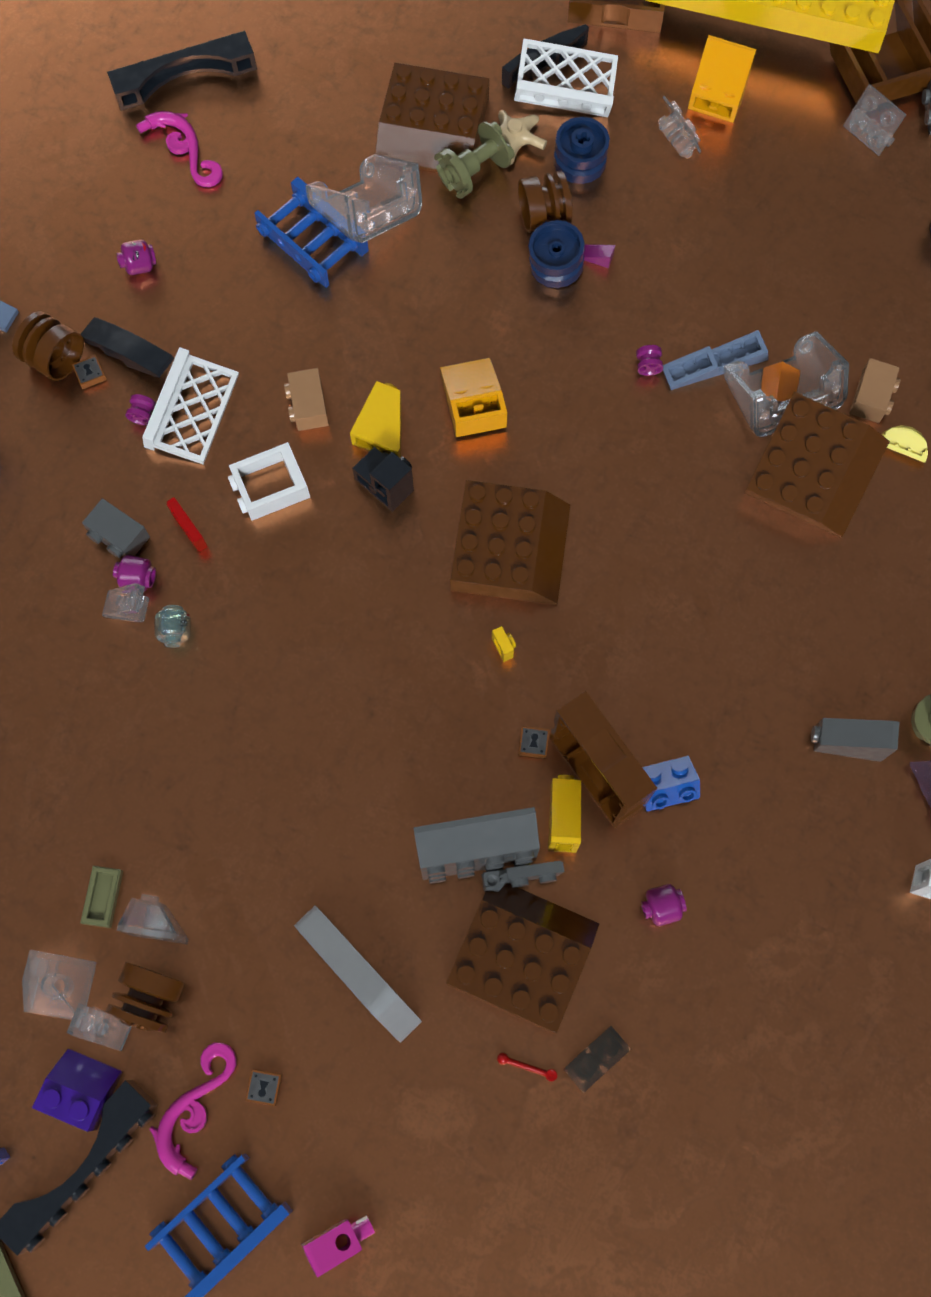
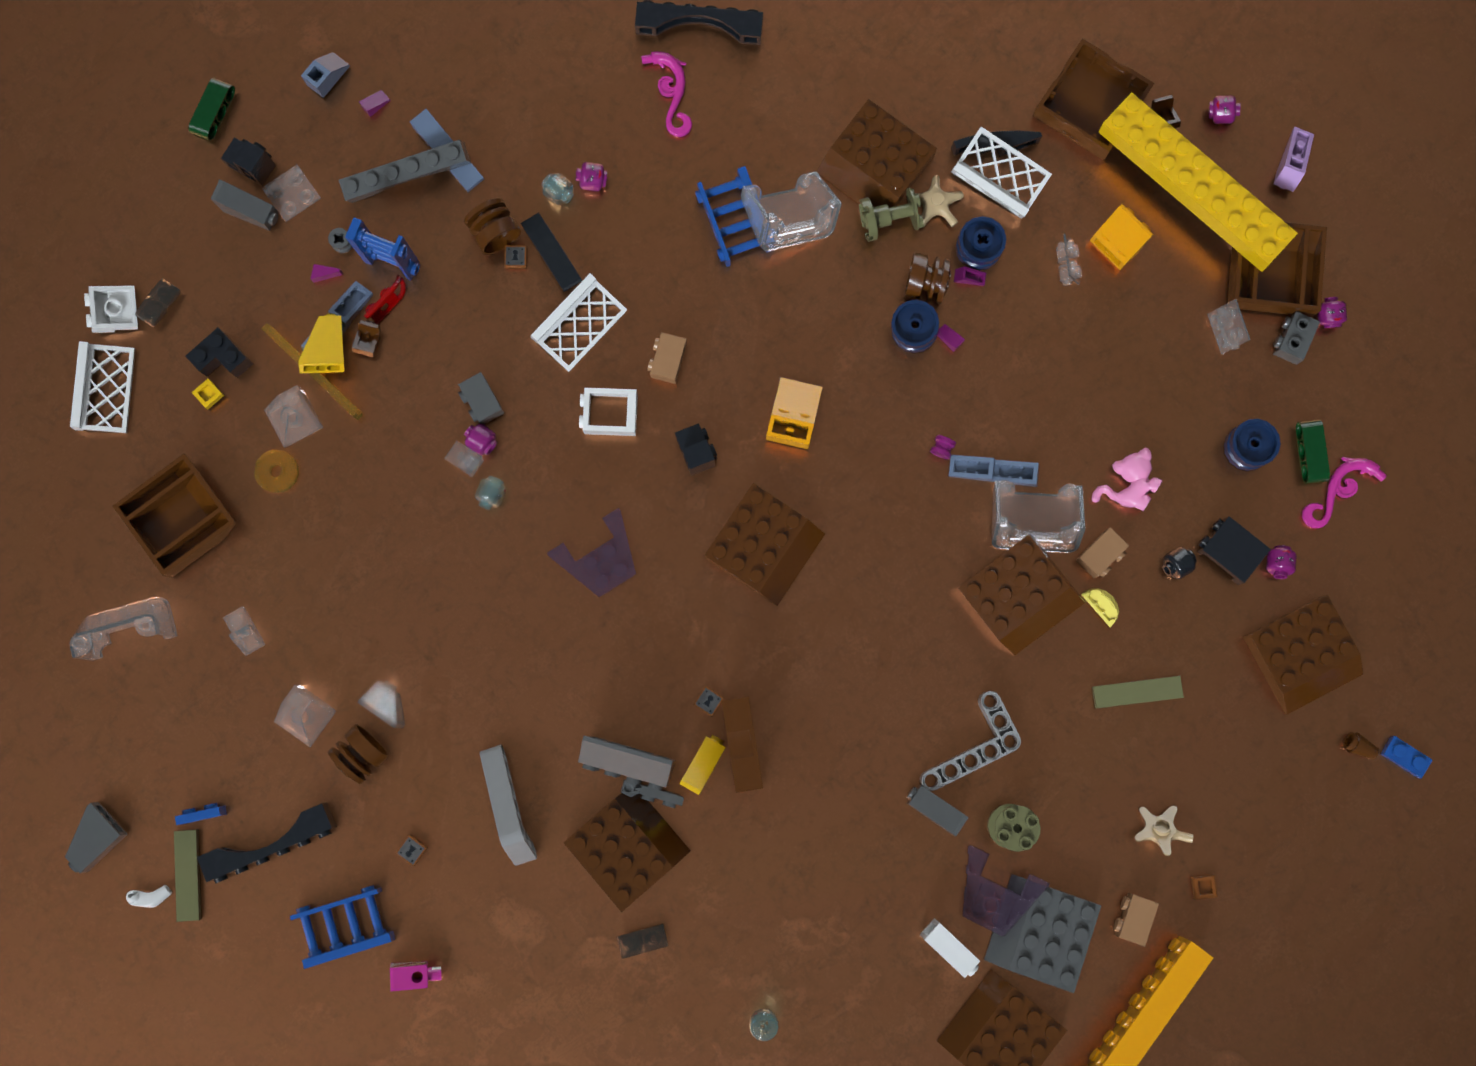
camera: 25 degrees right, 10 degrees up
dark purple slope [32,1049,123,1132] -> none
clear slope [66,1003,131,1051] -> none
olive tile [80,866,123,928] -> none
magenta wheel [125,394,156,425] -> none
dark pink plant [150,1042,237,1180] -> none
red tile [166,497,208,552] -> none
yellow slope [350,381,401,458] -> none
yellow plate [492,626,516,662] -> none
red hinge [497,1053,557,1082] -> none
magenta head [641,884,687,926] -> none
blue bracket [642,755,700,811] -> none
orange brick [761,361,800,402] -> none
none -> clear light blue head [542,173,574,205]
none -> clear purple wing [547,508,636,598]
none -> clear light blue head [749,1009,779,1041]
none -> light grey beam [919,691,1021,791]
none -> magenta piece [954,266,986,286]
none -> bright pink animal [1091,448,1163,511]

